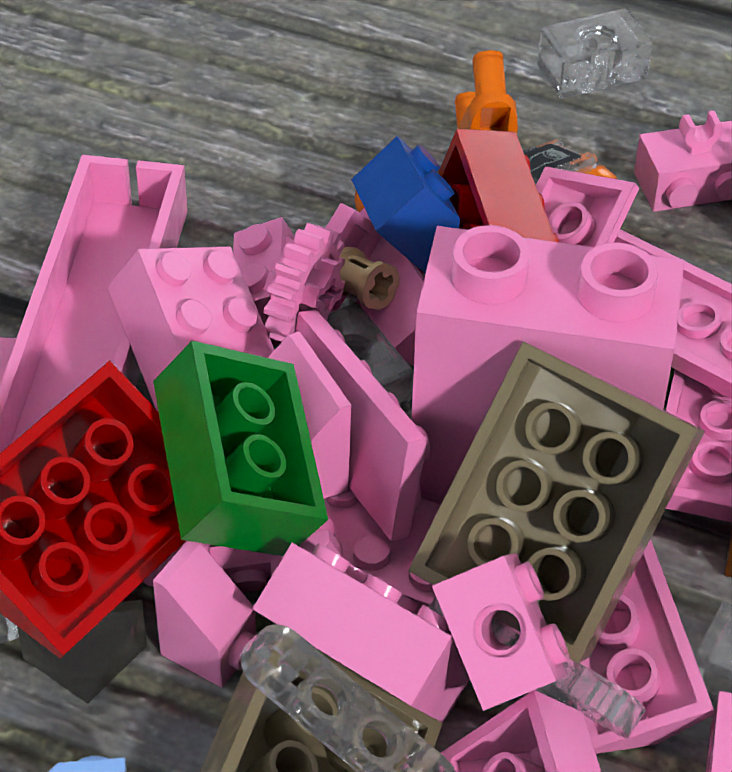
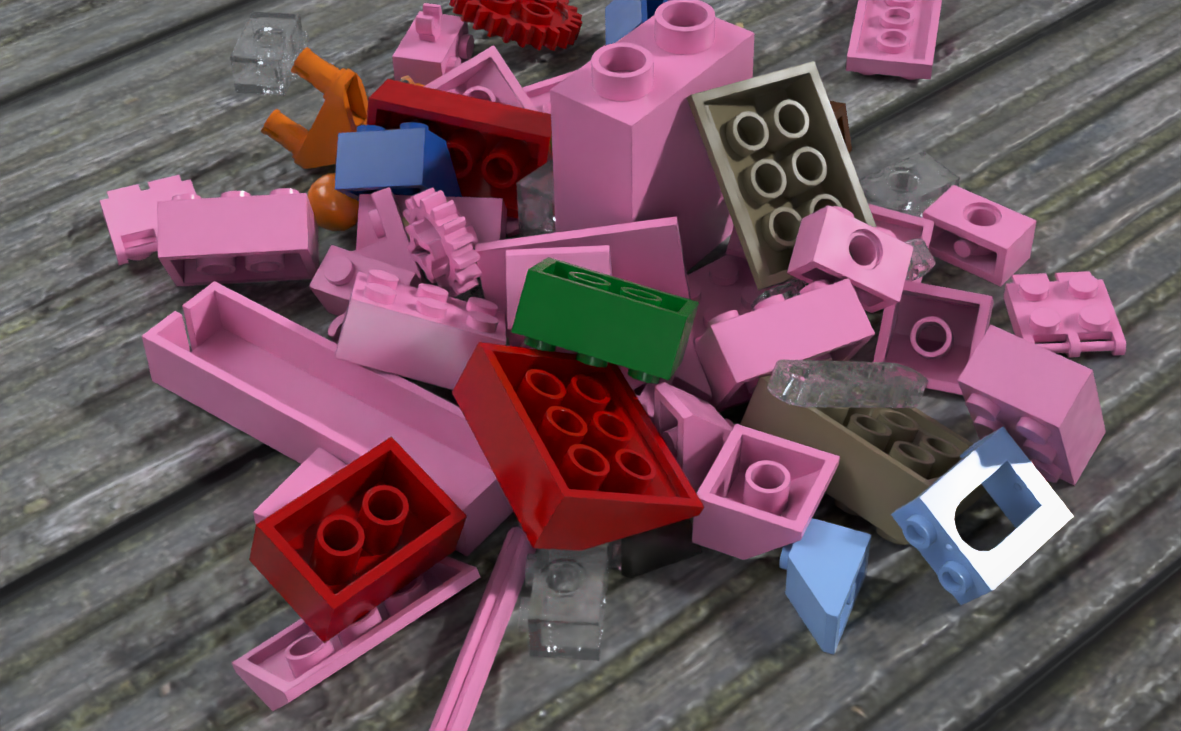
camera: 60 degrees left, 5 degrees down
none -> bright pink plate [100,175,196,266]
none -> bright pink brick [157,188,319,287]
none -> bright pink slope [692,424,840,560]

